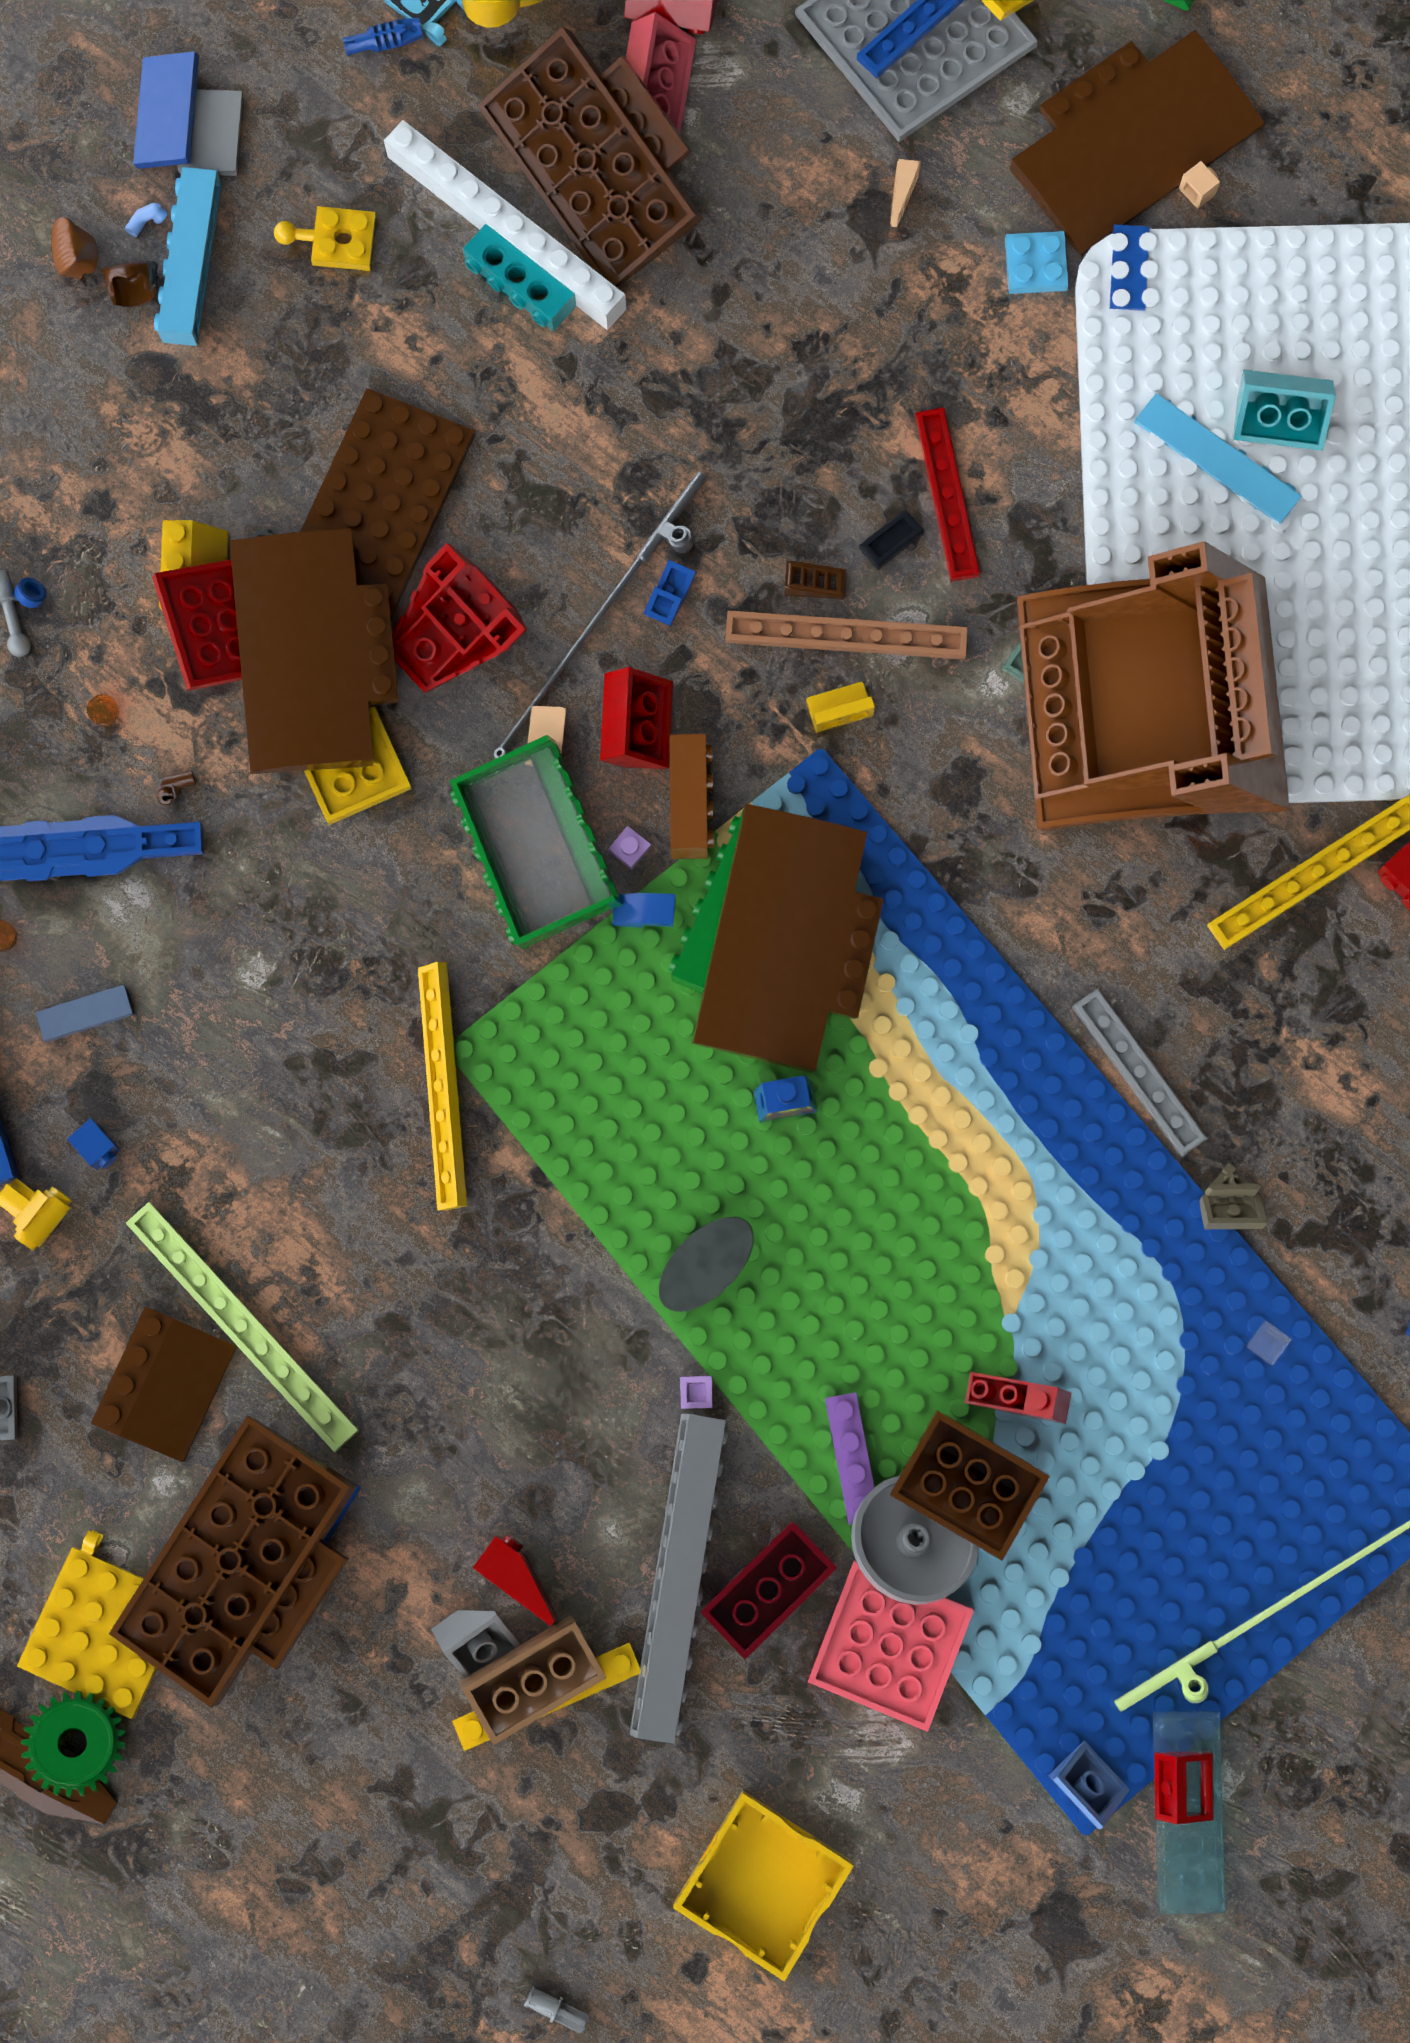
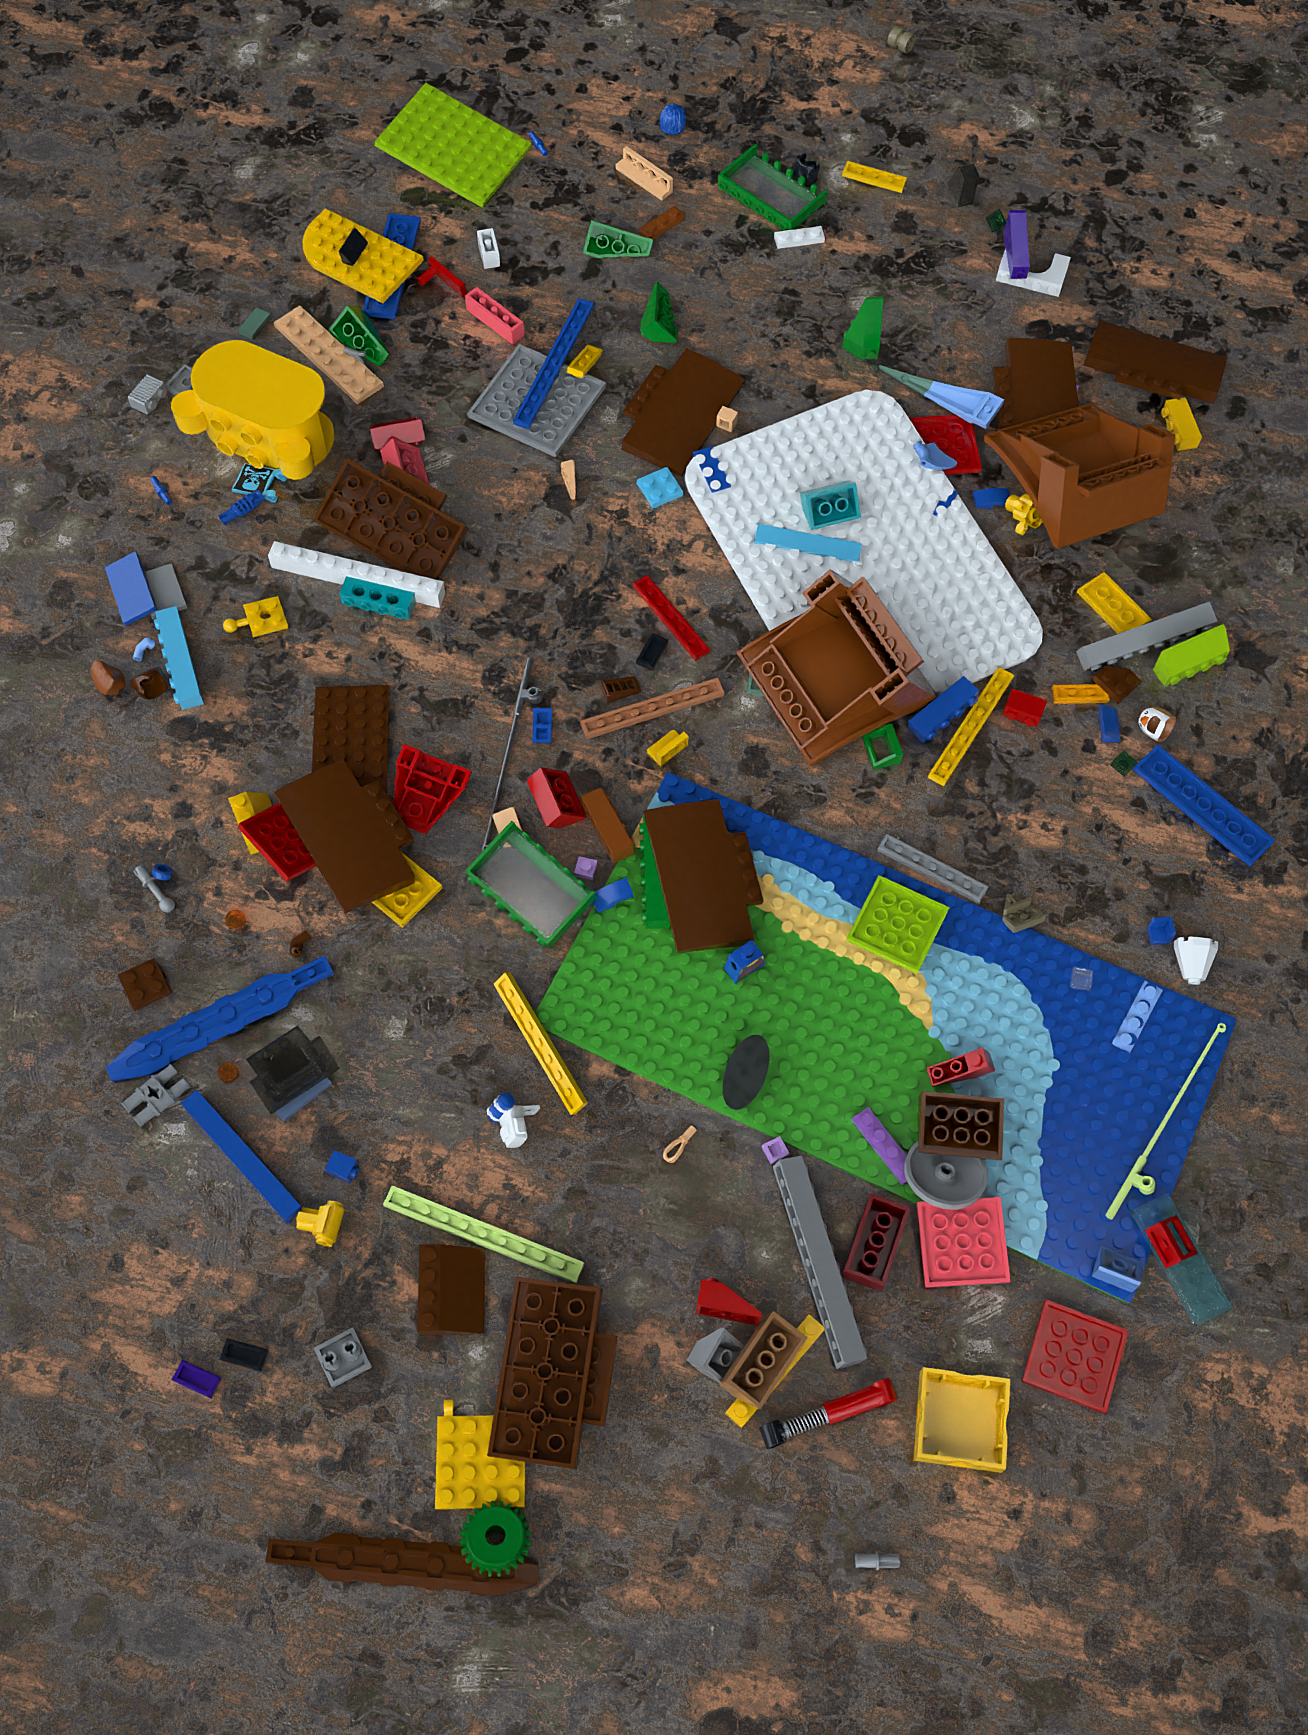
camera: 30 degrees left, 15 degrees down
none -> clear smoke windscreen [246,1025,340,1114]
none -> white piece [486,1092,540,1148]
none -> light nougat piece [663,1126,697,1163]
none -> piece [759,1378,898,1450]
none -> lime plate [846,875,950,974]
none -> green tile [862,723,903,769]
none -> blue brick [908,676,979,743]
none -> red plate [1021,1299,1129,1414]
none -> light blue plate [1112,981,1163,1053]

